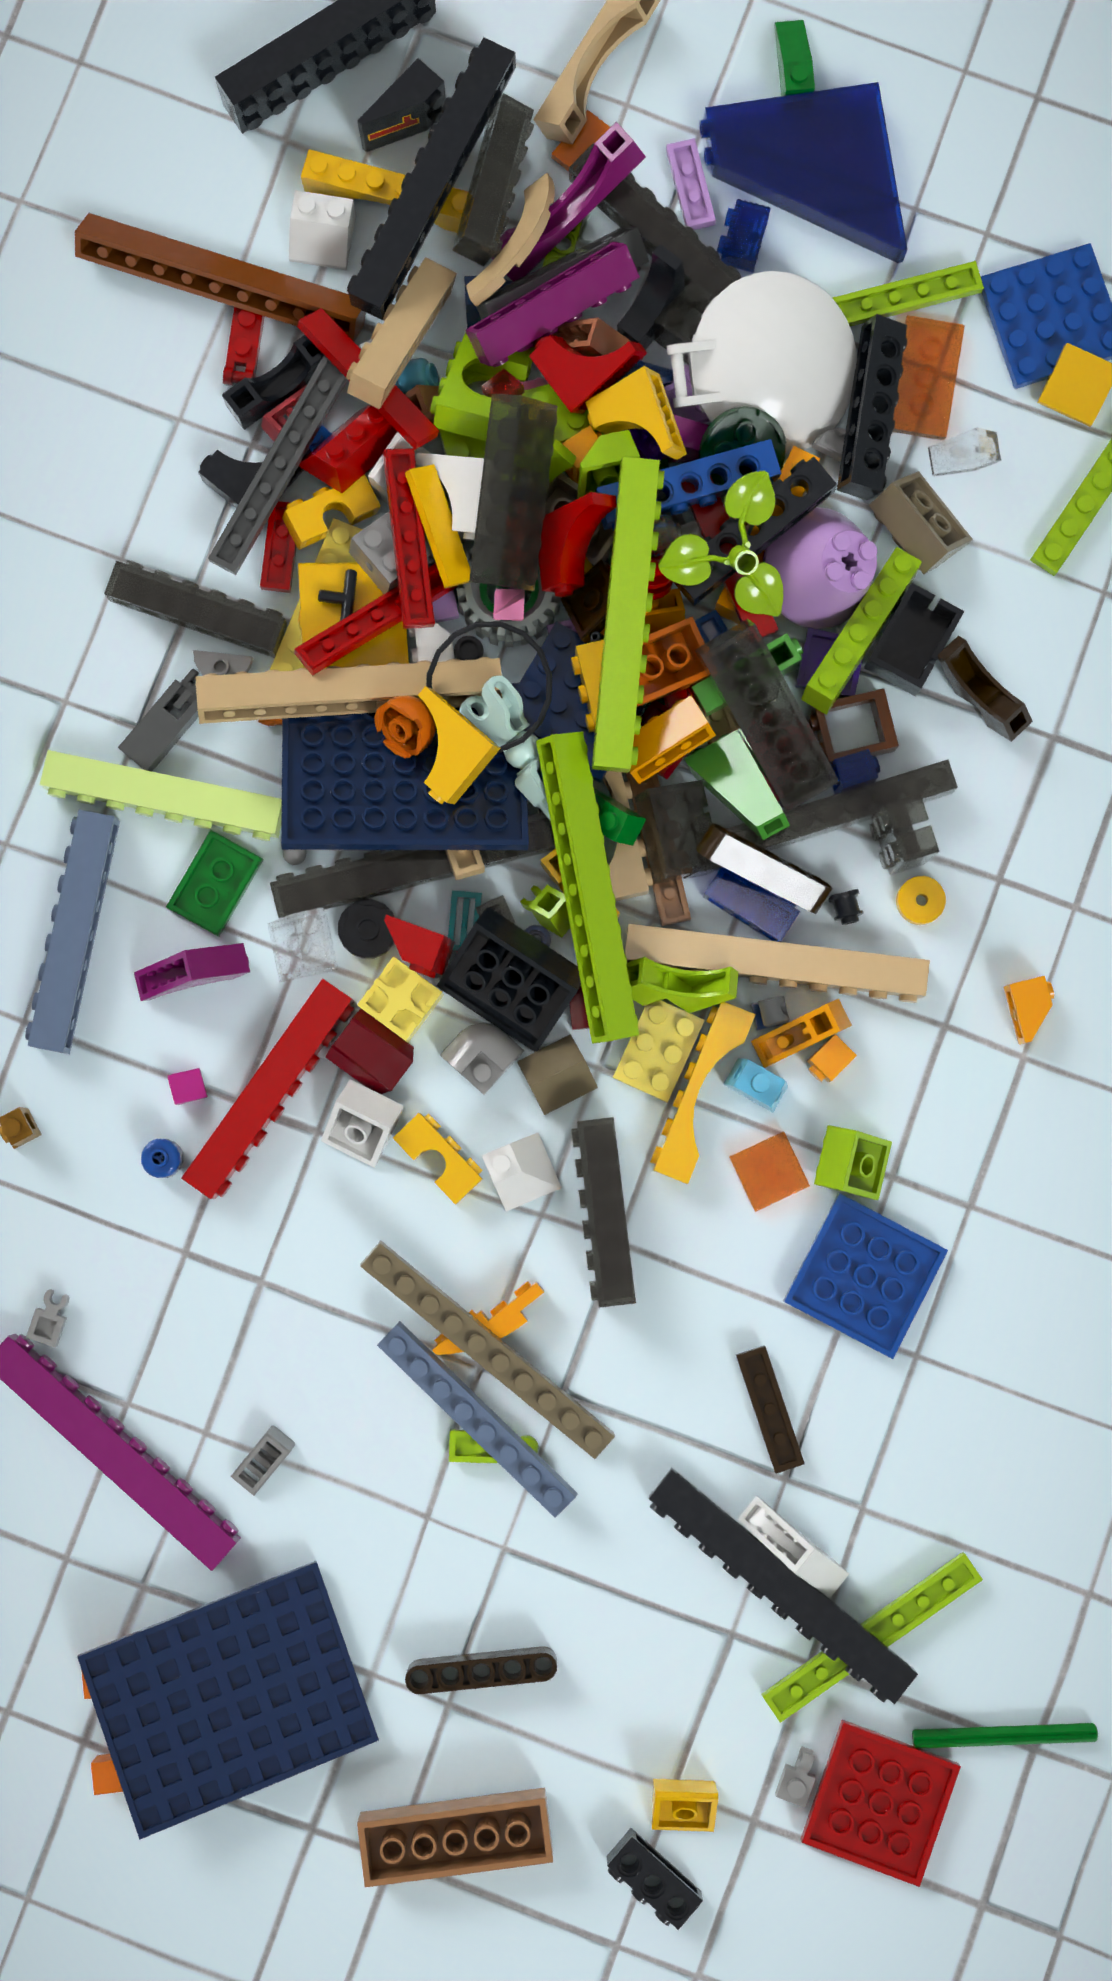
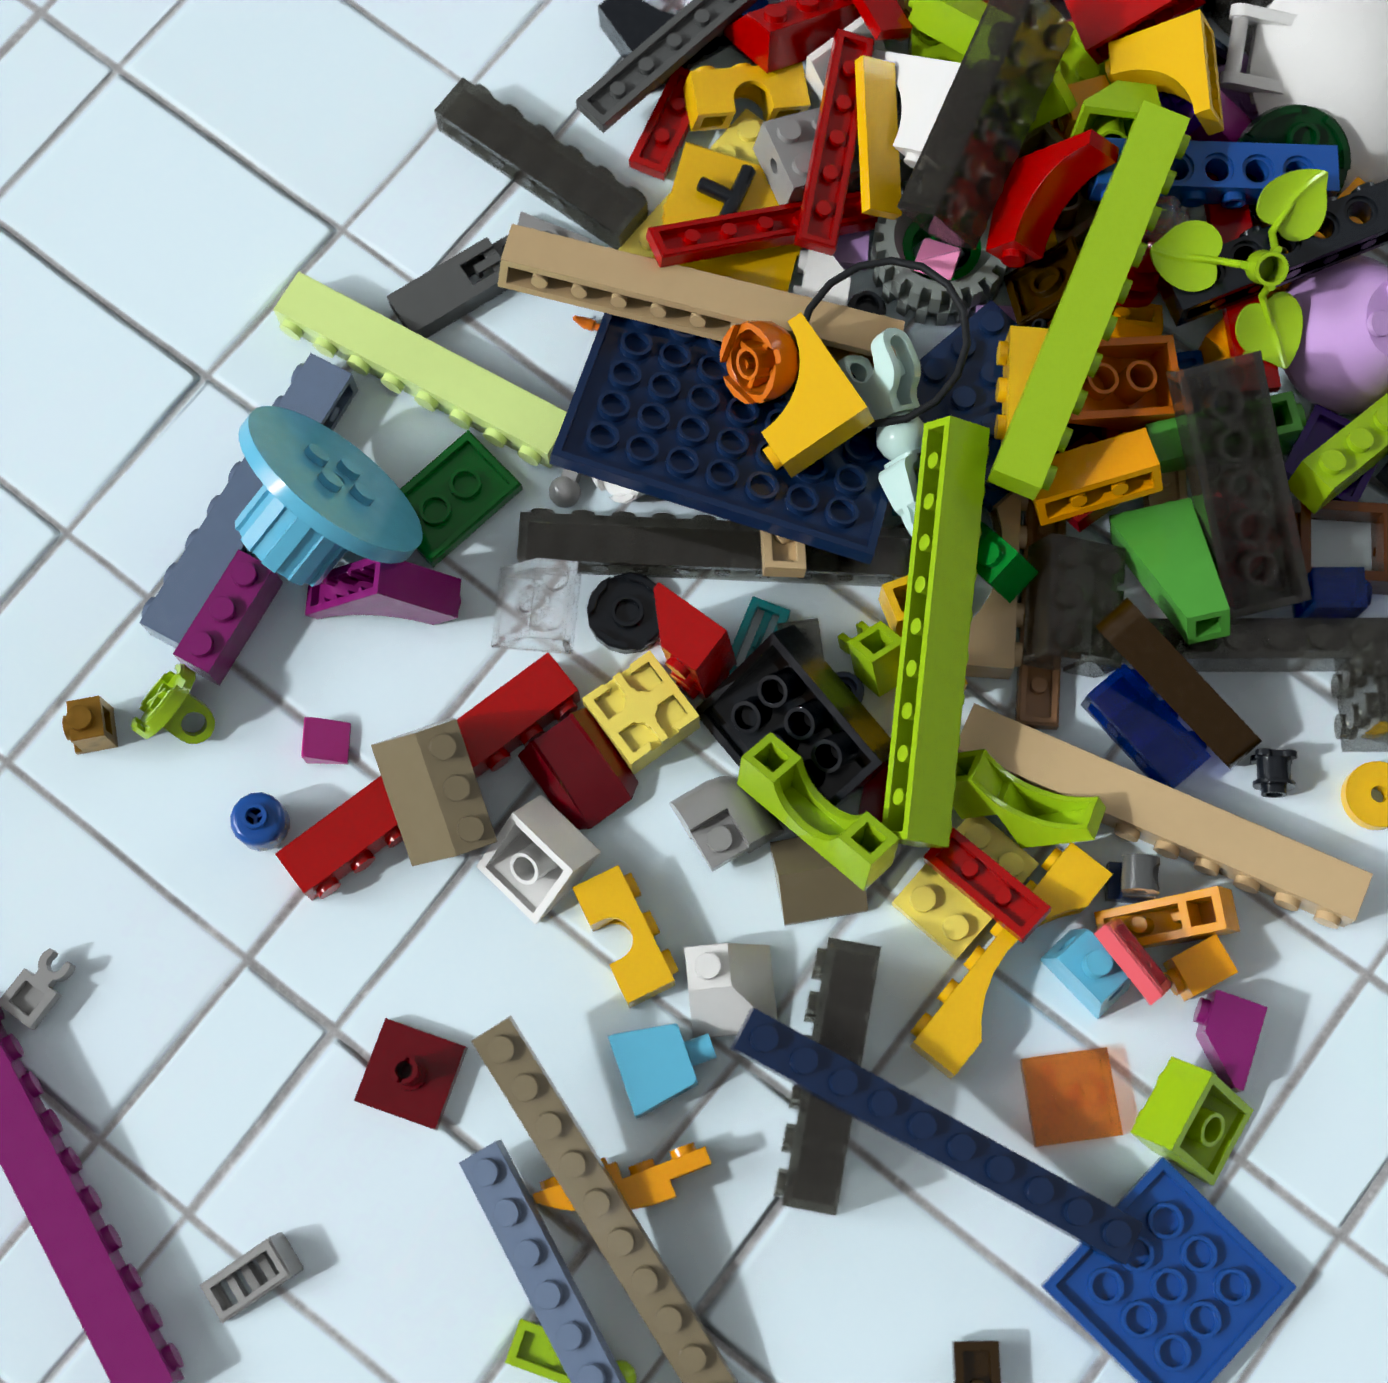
camera: 20 degrees right, 10 degrees down
none -> lime tile [131,663,215,744]
none -> magenta brick [173,549,283,686]
none -> medium azure piece [235,406,423,587]
none -> dark red tile [354,1018,468,1131]
none -> dark tan slope [371,718,498,866]
none -> medium azure torso [608,1024,717,1119]
none -> dark blue plate [730,1008,1144,1265]
none -> lime arch [737,732,900,891]
none -> red plate [923,826,1051,944]
none -> coral tile [1093,917,1172,1005]
none -> magenta slope [1193,990,1268,1093]

